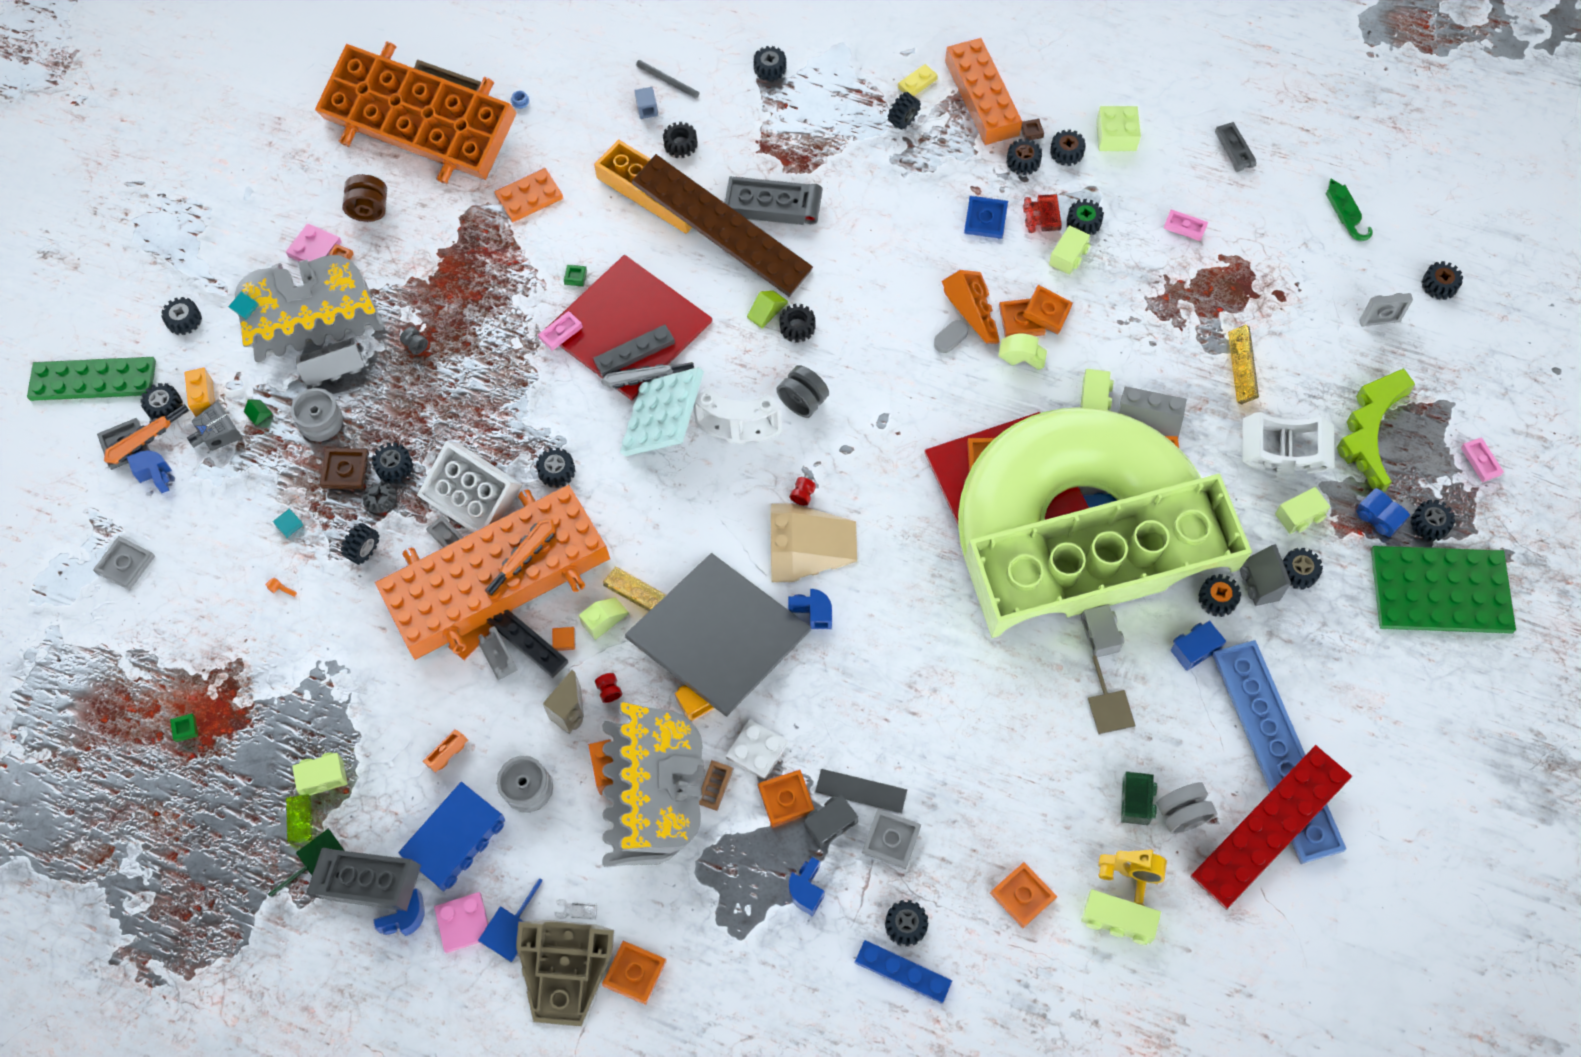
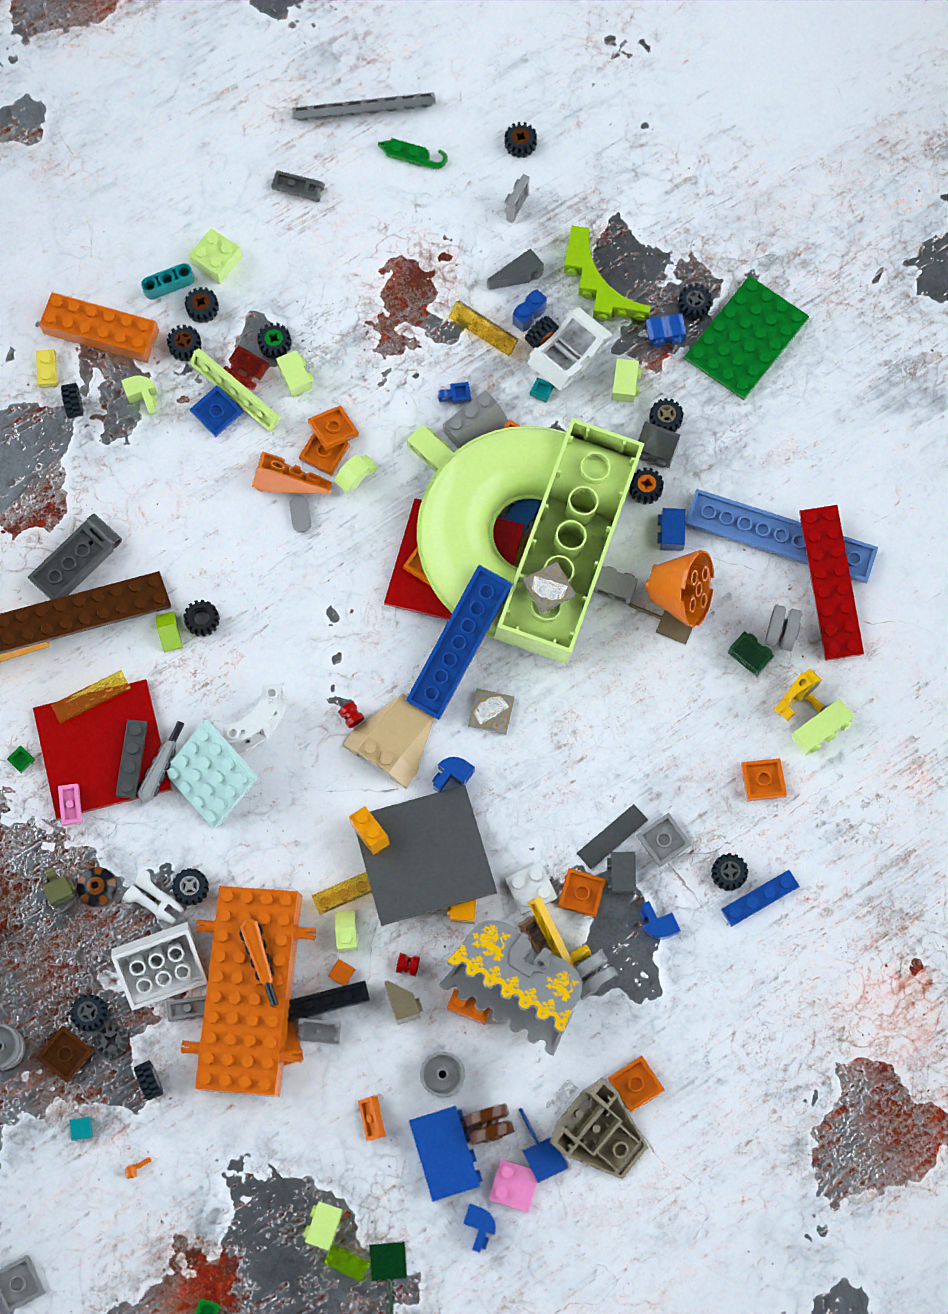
camera: 55 degrees left, 10 degrees up
dark grey hinge [306,848,421,911] -> none
dark grey wheel [776,365,829,418] -> none
reddish brown plate [1021,118,1044,141] -> none
bright pink plate [1163,209,1208,242] -> none
bright pink plate [1461,437,1504,482] -> none
none -> olive brick [42,868,76,907]
none -> clear yellow plate [51,670,130,723]
none -> dish [77,867,116,907]
none -> yellowish green brick [121,376,158,415]
none -> white piece [122,869,184,924]
none -> teal beam [141,263,194,300]
none -> yellowish green plate [190,348,280,432]
none -> dark grey plate [292,92,436,121]
none -> light orange piece [349,806,390,855]
none -> blue plate [406,565,514,719]
none -> blue plate [438,382,471,404]
none -> reddish brown wheel [464,1103,515,1145]
none -> tile [468,688,515,735]
none -> dark grey slope [487,248,544,290]
none -> blue brick [512,290,547,332]
none -> tile [522,562,576,614]
none -> black wheel [525,316,559,348]
none -> yellow piece [527,896,591,968]
none -> teal tile [530,377,554,402]
none -> light grey wheel [575,951,619,999]
none -> orange cone [645,550,714,628]

